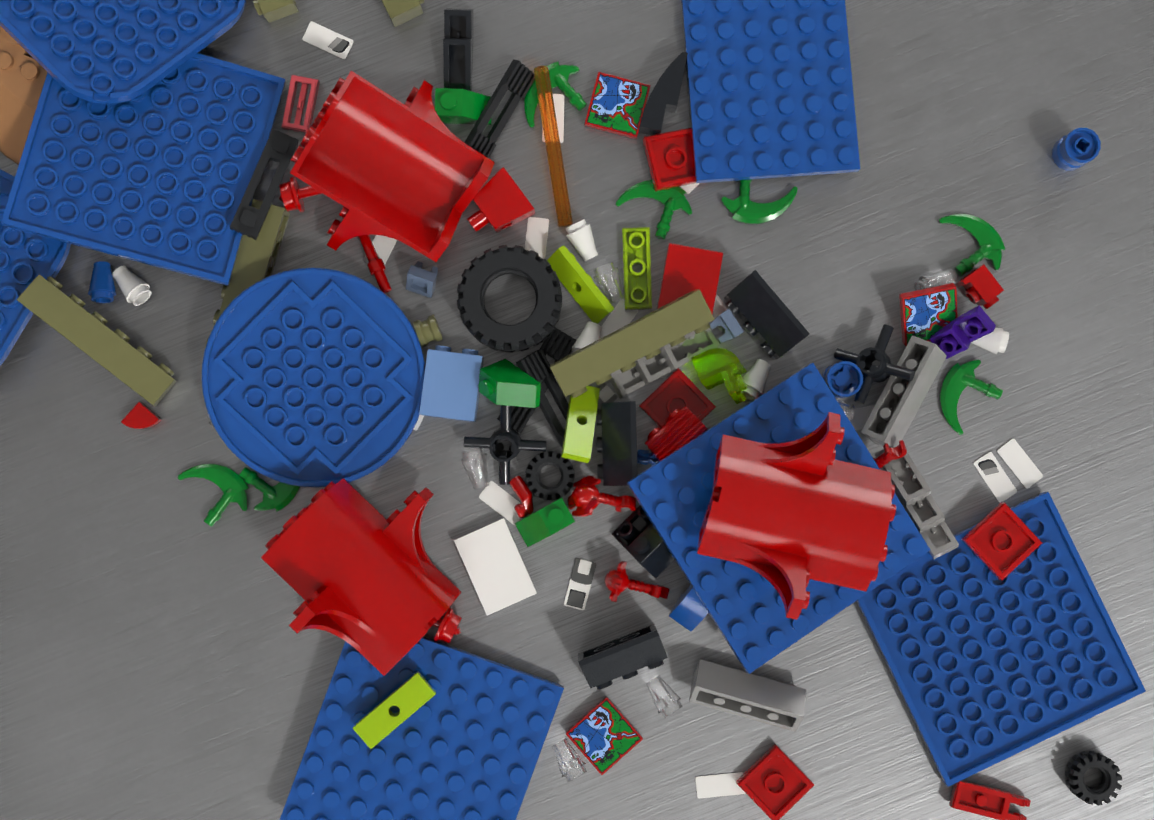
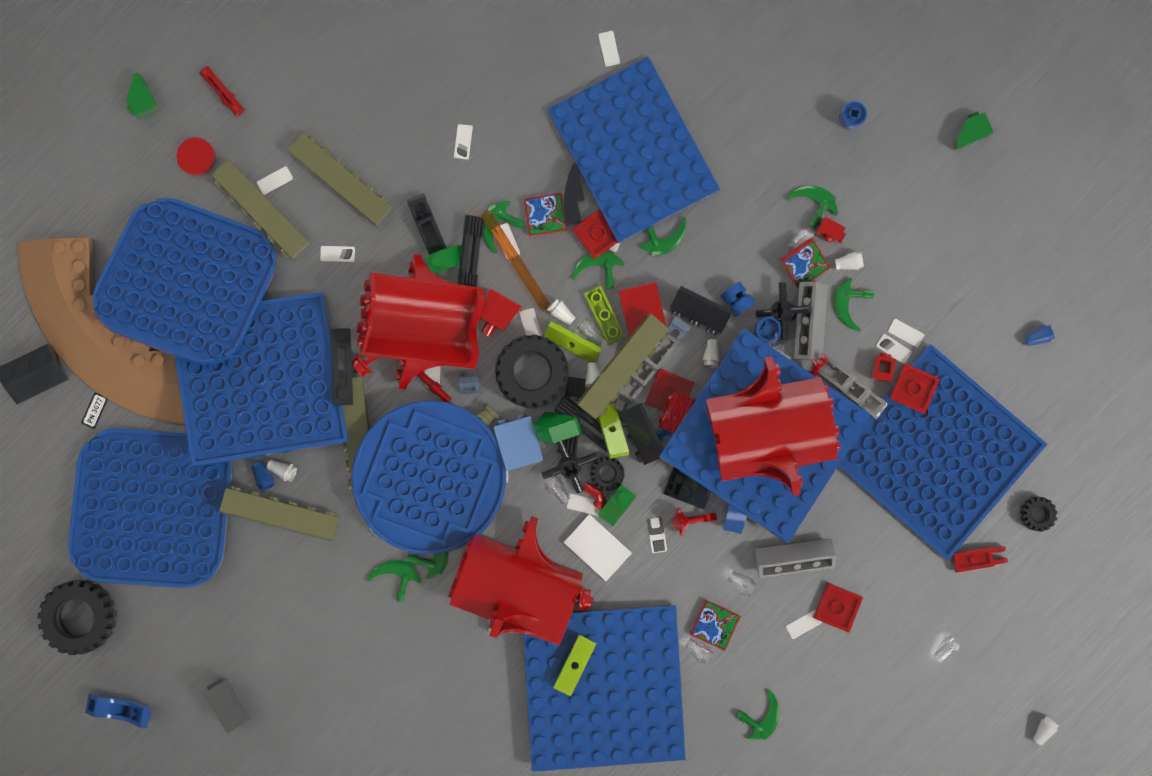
camera: 30 degrees left, 0 degrees up
red tile [121,402,162,429] -> none
coral tile [281,75,320,134] -> none
red piece [567,475,636,517] -> none
black slope [578,624,668,690] -> none
clear neon green brick [691,348,747,404] -> none
dark purple slope [930,305,996,359] -> none
none -> blue wheel [720,281,756,317]
none -> red brick [870,353,896,382]

